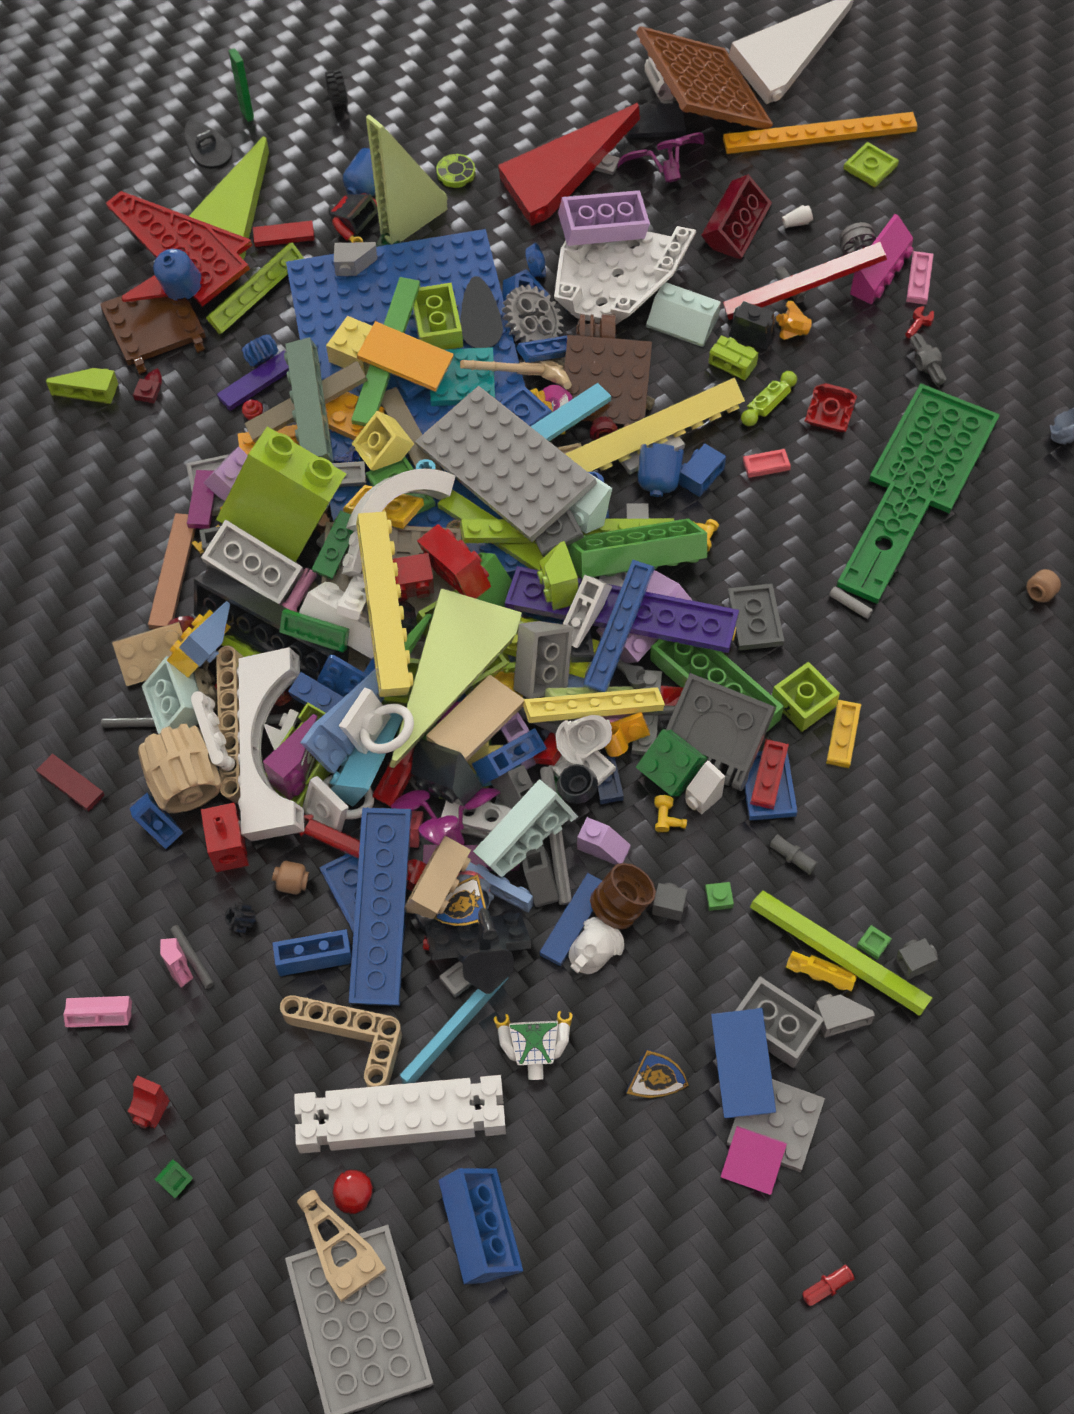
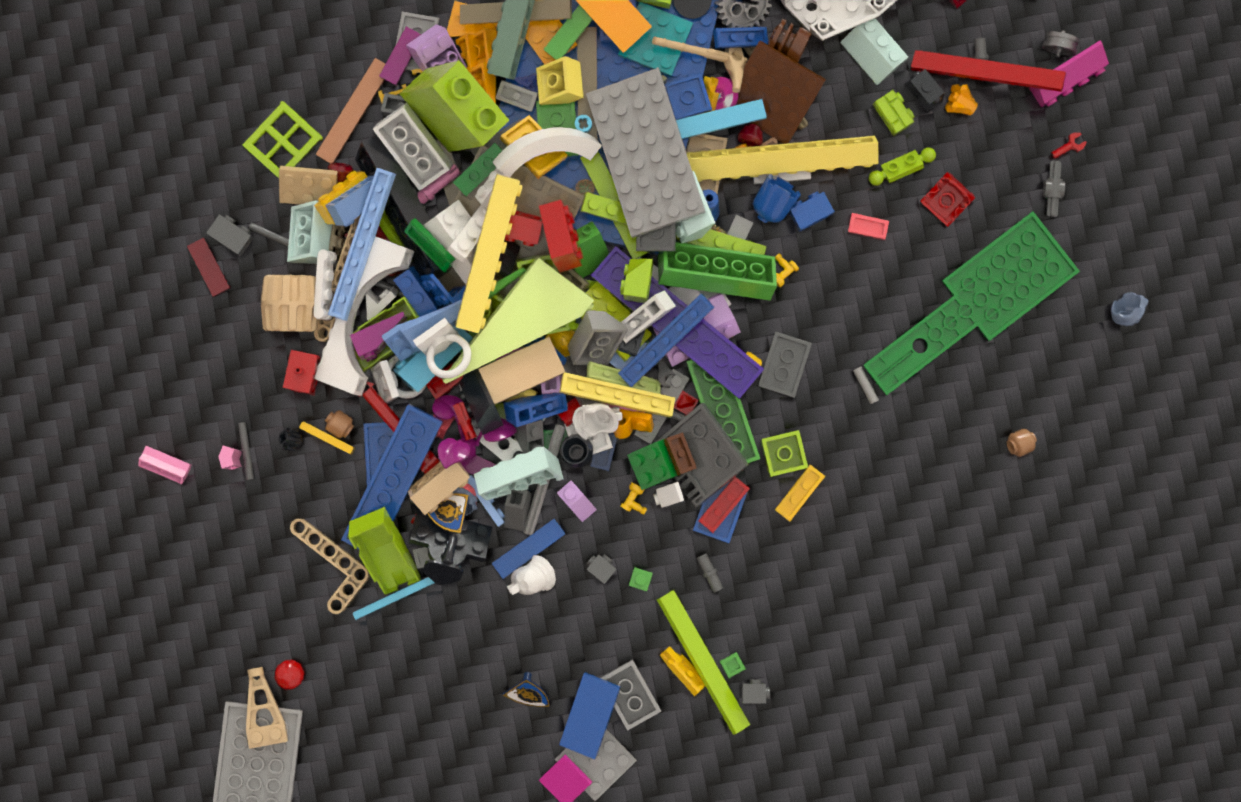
camera: 25 degrees right, 25 degrees up
red arch [128,1076,170,1128] -> none
blue slope [130,792,183,849] -> none
green plate [154,1159,193,1198] -> none
blue brick [273,929,352,976] -> none
white brick [294,1075,506,1154] -> none
blue slope [438,1168,523,1284] -> none
torso [494,1011,572,1080] -> none
reddish brown wheel [590,863,656,929] -> none
light grey slope [814,994,875,1038] -> none
bright pink tile [906,251,933,305] -> none
none -> dark grey brick [207,214,254,257]
none -> lime window [243,101,323,178]
none -> yellow tile [299,421,355,455]
none -> light blue tile [328,168,396,321]
none -> lime piece [348,507,421,595]
none -> red axle [453,402,477,441]
none -> reddish brown plate [664,432,697,475]

